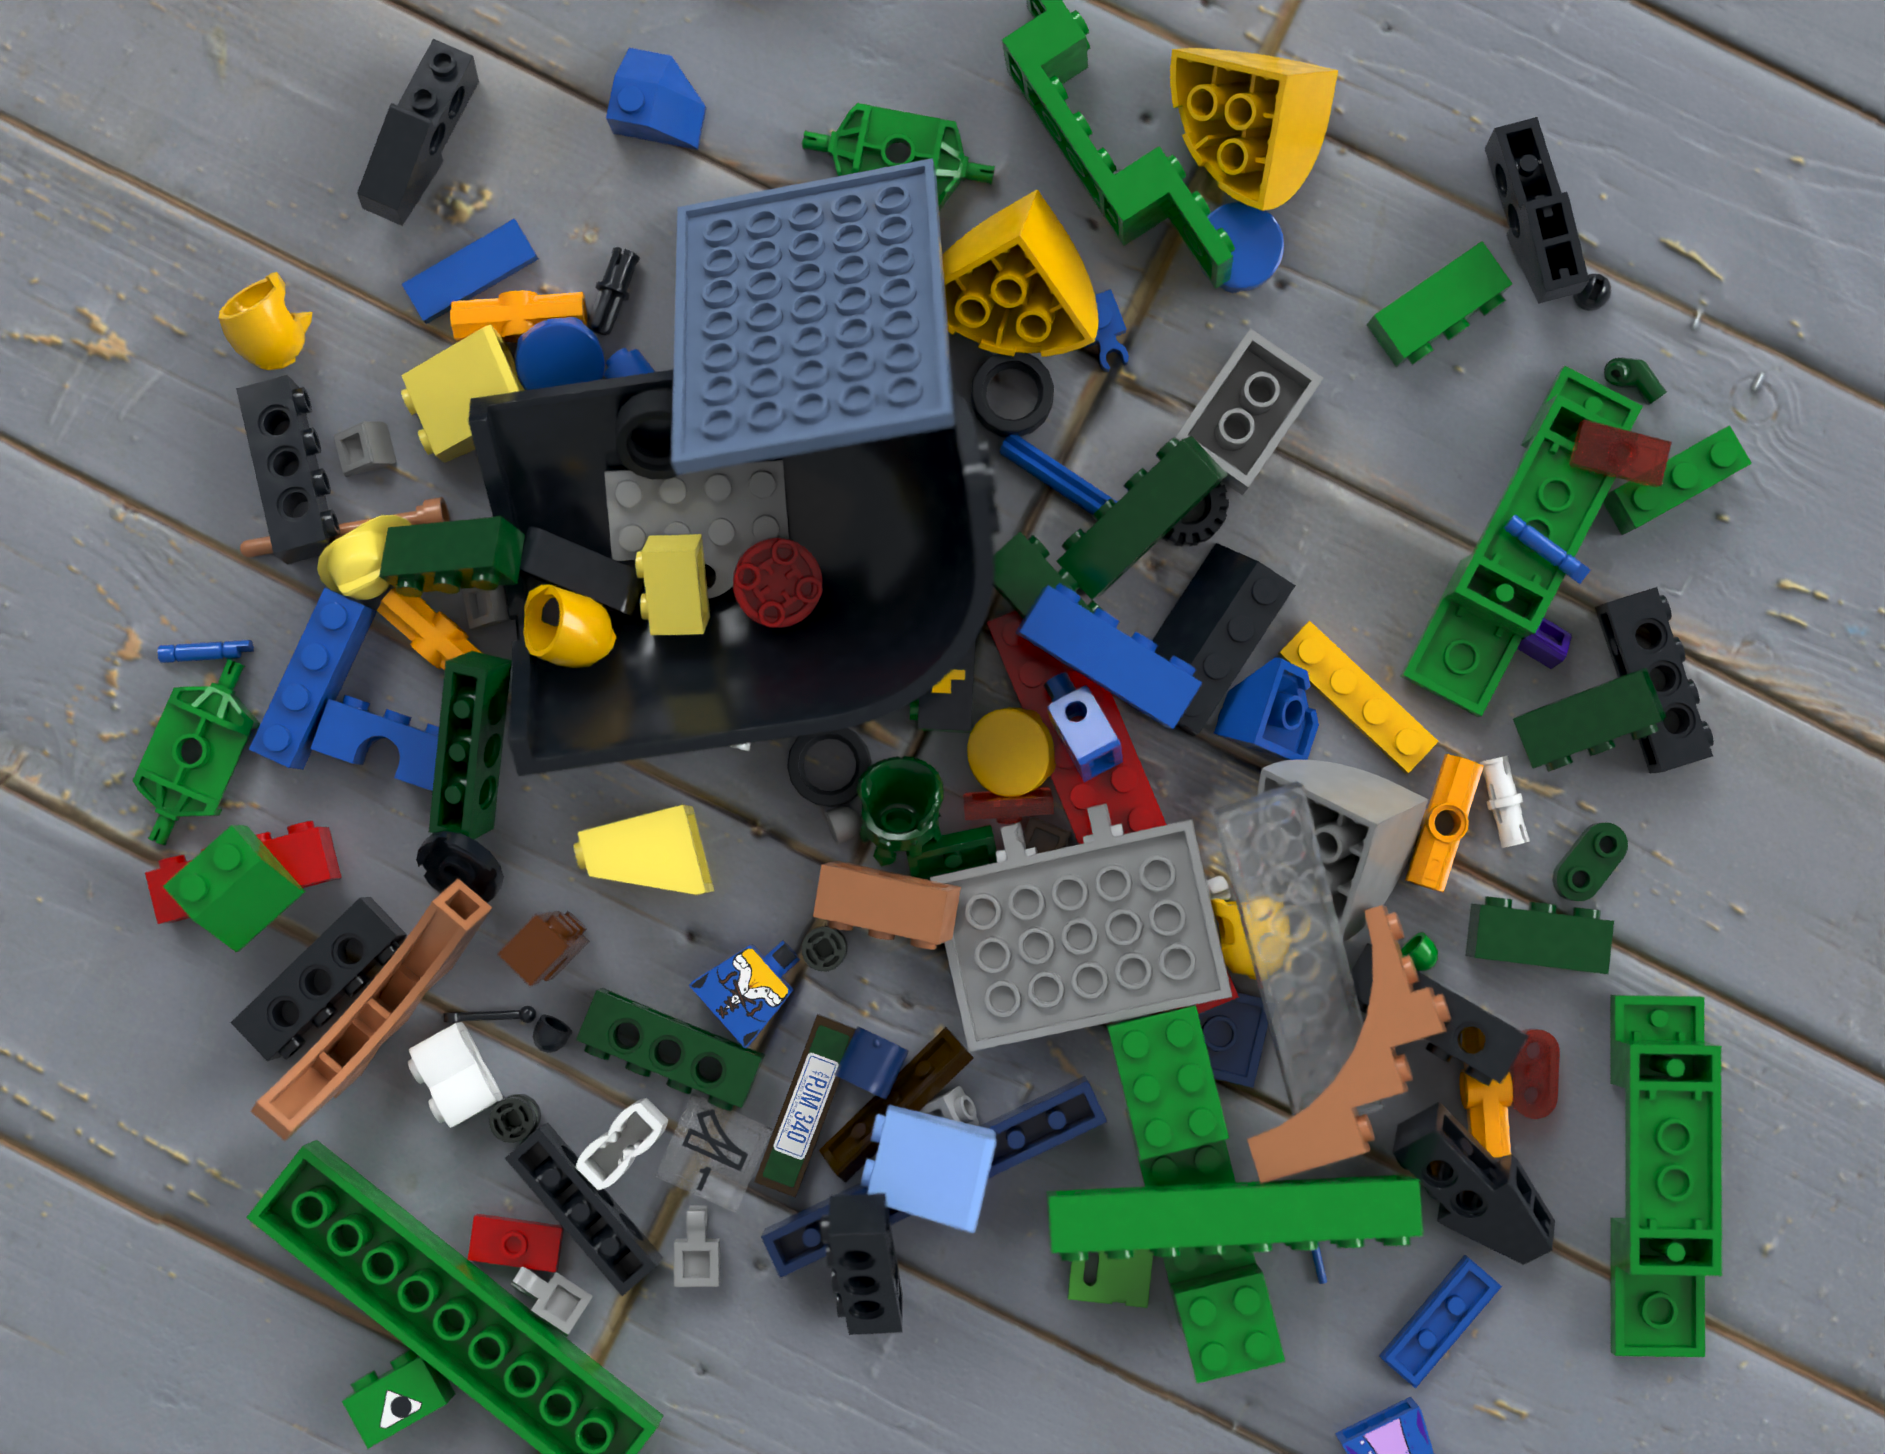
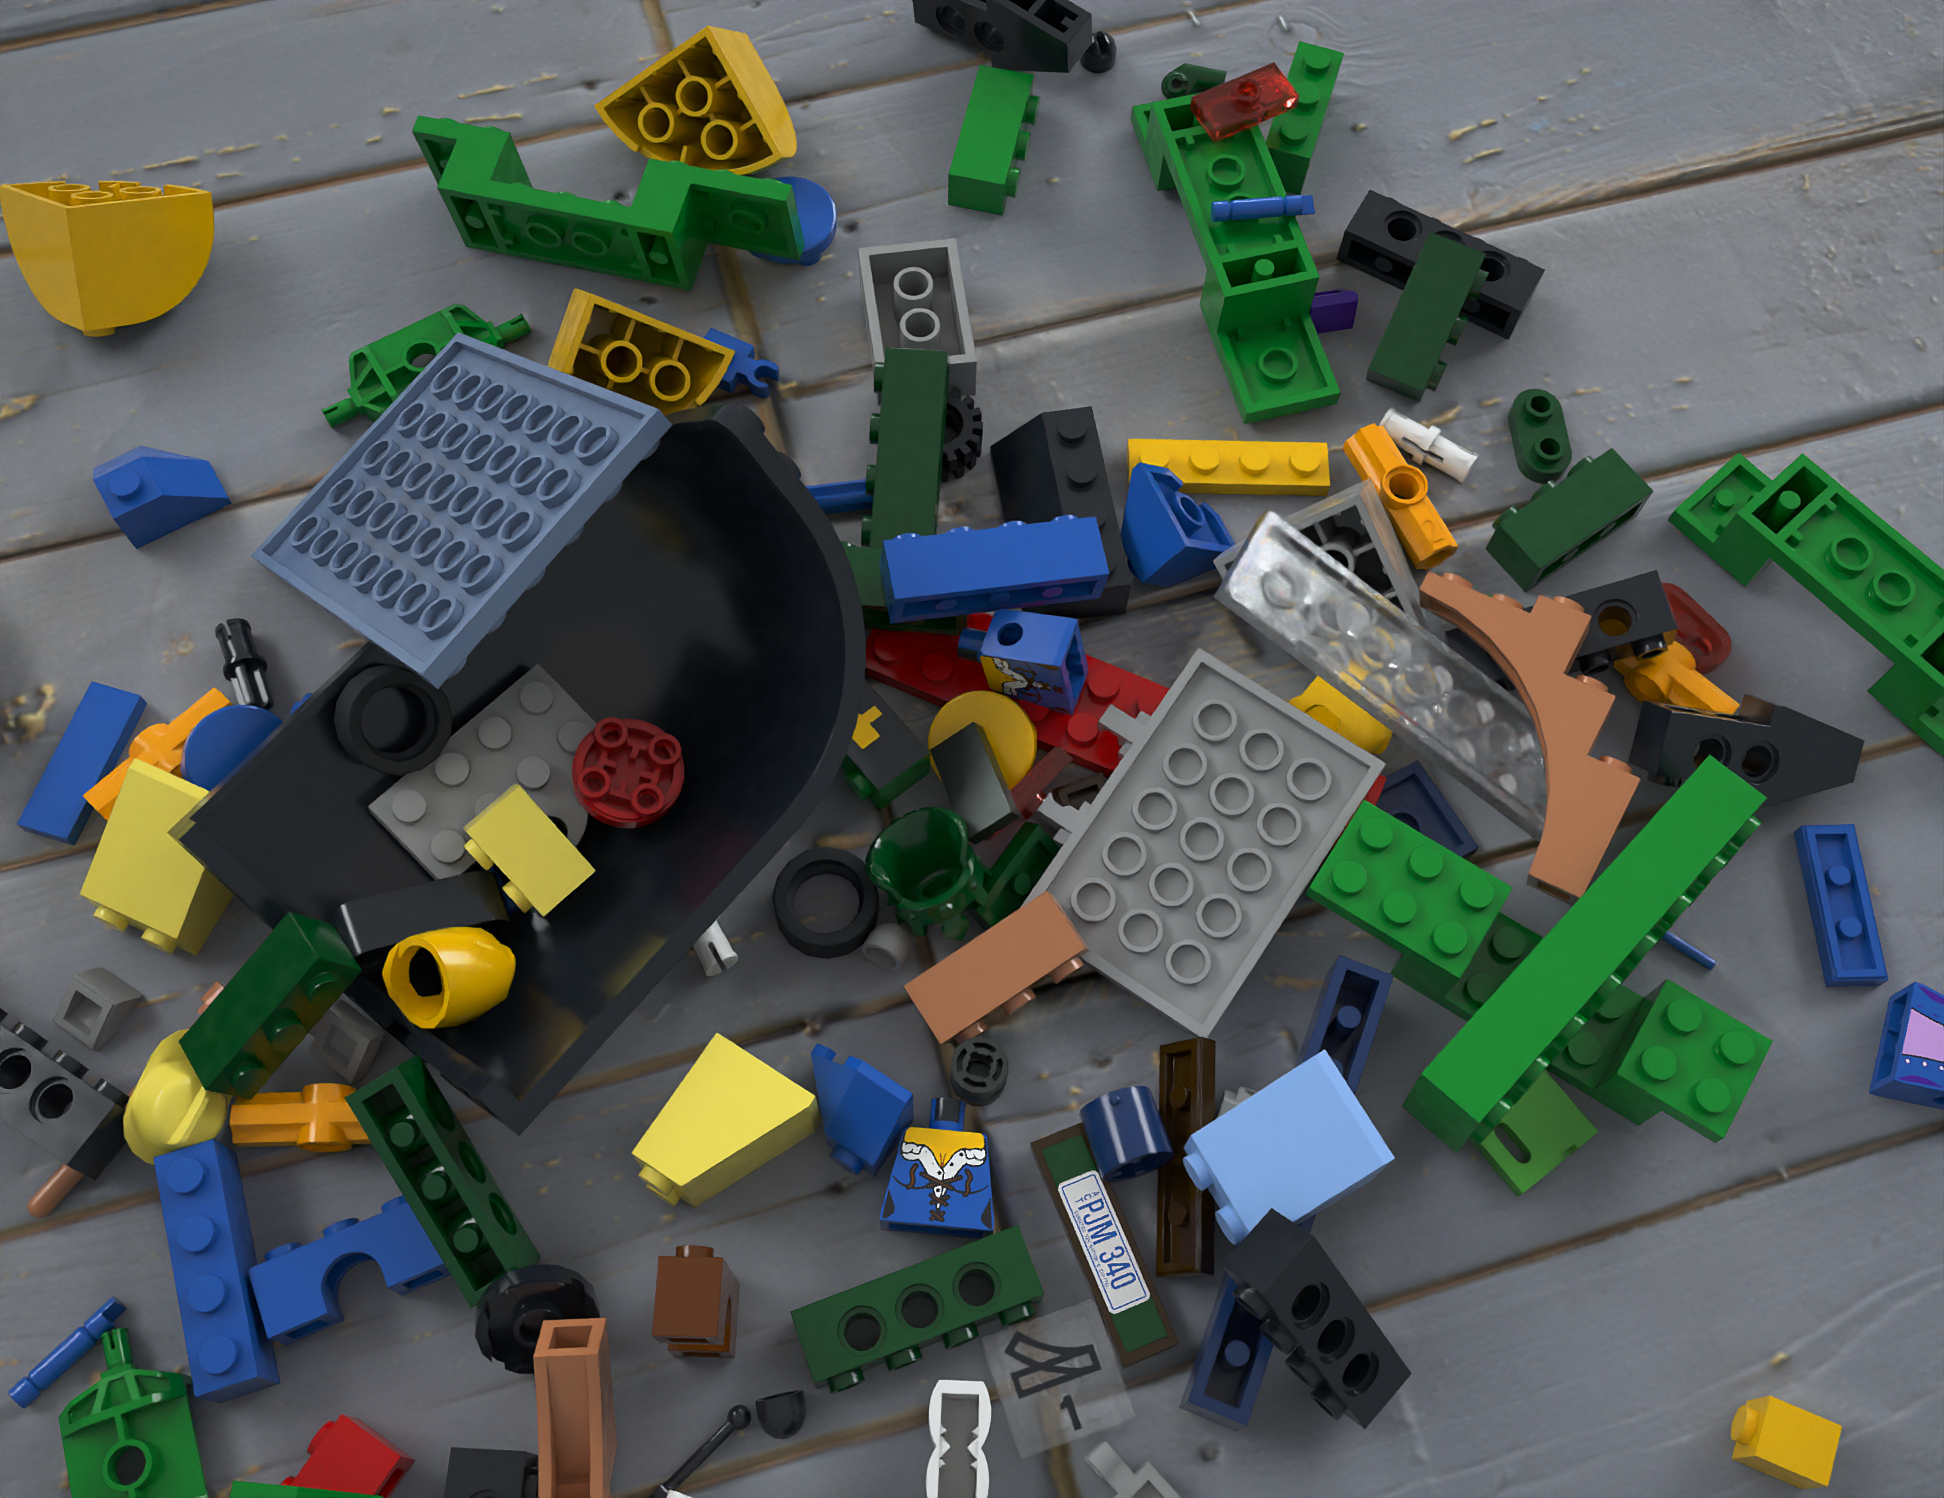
camera: 50 degrees left, 20 degrees down
none -> blue slope [811,1043,914,1177]
none -> pearl dark grey tile [930,722,1021,845]

